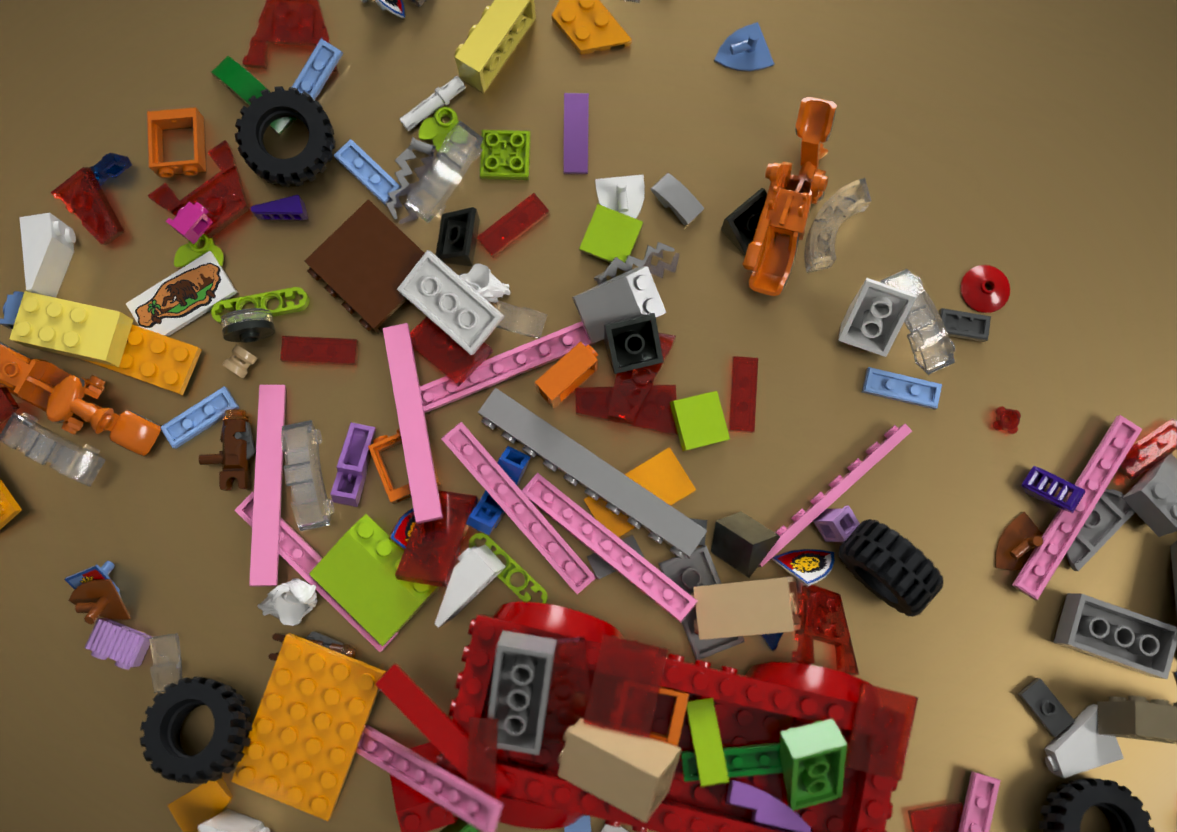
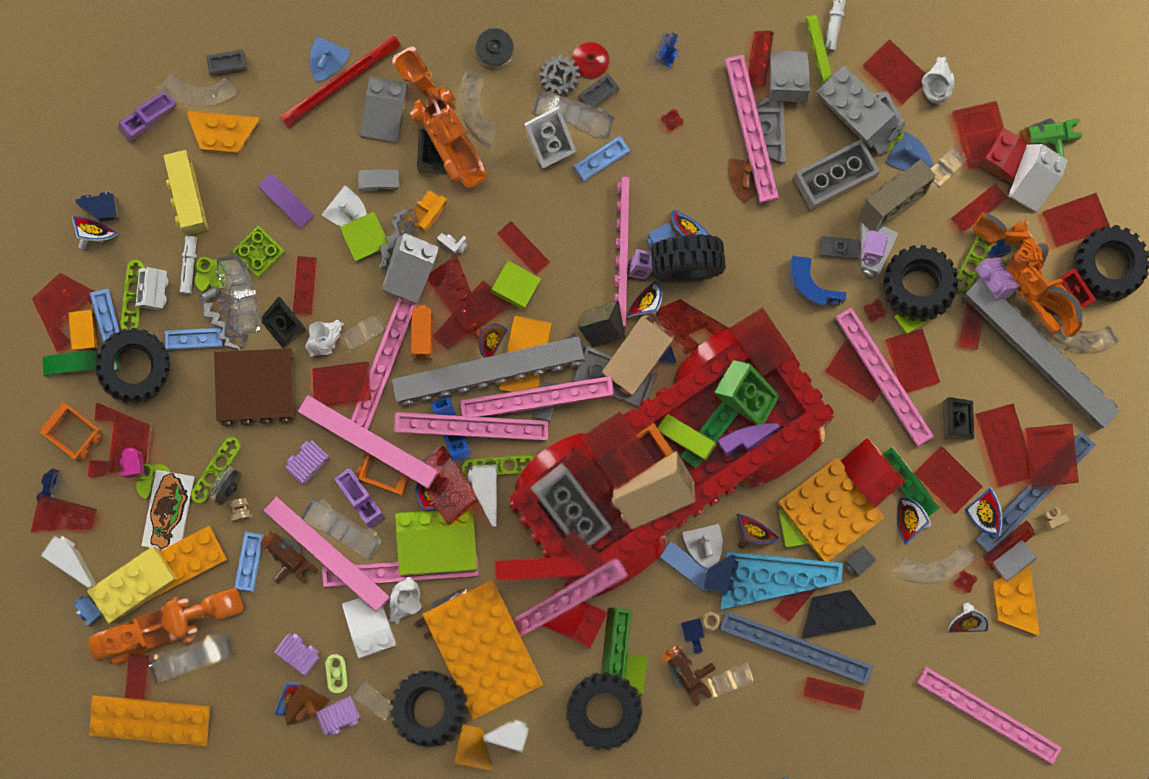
camera: 50 degrees left, 0 degrees up
dark purple slope [251,195,308,220] -> none
clear red tile [280,336,358,365] -> none
white tile [397,250,505,355] -> none
pearl dark grey slope [604,313,664,374] -> none
dark purple slope [1022,466,1086,513] -> none
none -> light orange panel [69,310,98,351]
none -> lime beam [121,260,145,330]
none -> white brick [135,267,168,310]
none -> lavender brick [274,633,321,676]
none -> red piece [280,35,401,127]
none -> lavender brick [285,440,330,485]
none -> yellowish green plate [325,654,348,694]
none -> white slope [342,598,397,659]
none -> light grey slope [360,77,408,143]
none -> light orange panel [408,190,448,233]
none -> white bracket [437,233,467,257]
none -> shield [473,323,507,358]
none -> pearl dark grey piece [475,28,514,69]
none -> light grey gear [539,54,580,96]
none -> medium blue brick [646,223,676,249]
none -> clear blue plate [655,32,678,67]
none -> shield [671,210,710,236]
none -> blue arch [790,256,846,309]
none -> lavender brick [861,230,889,266]
none -> clear red plate [864,299,887,322]

